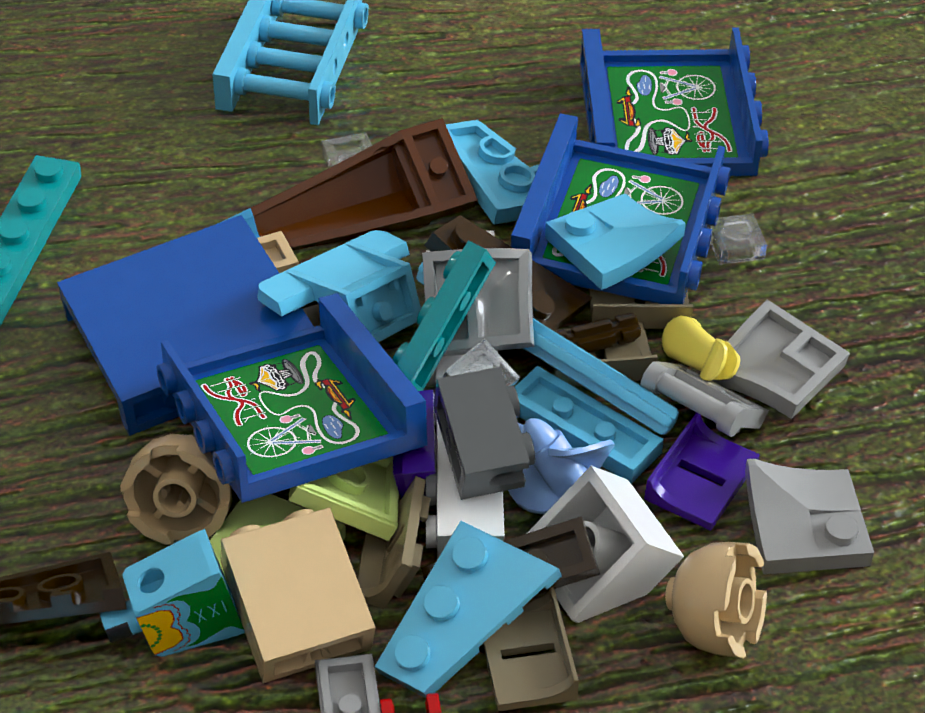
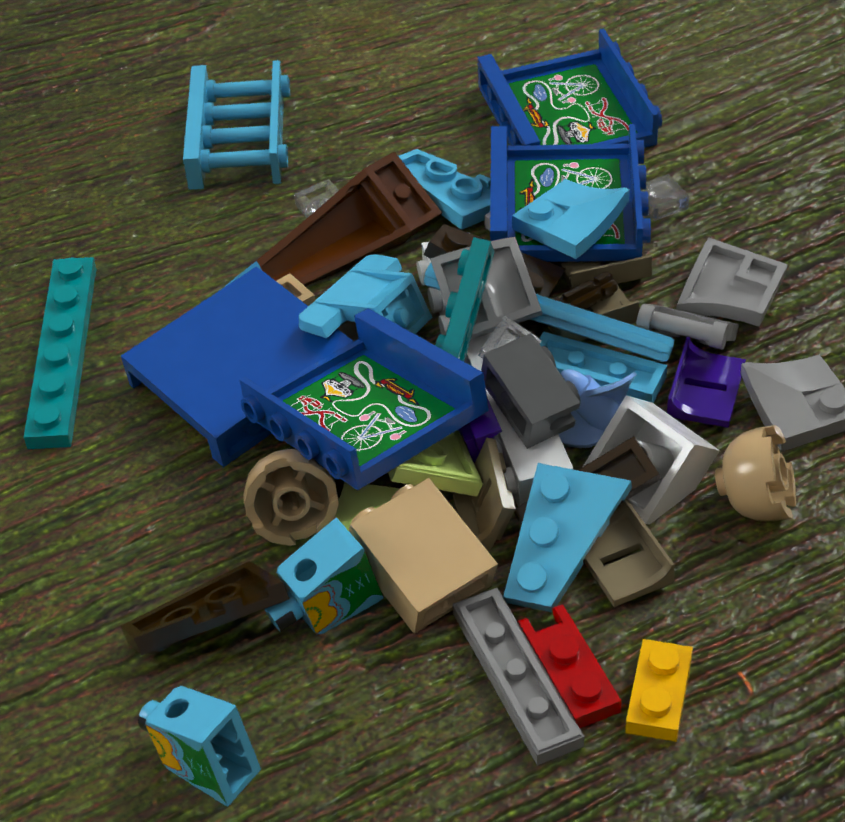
camera: 10 degrees left, 0 degrees up
light yellow piece [662,316,740,381] -> none

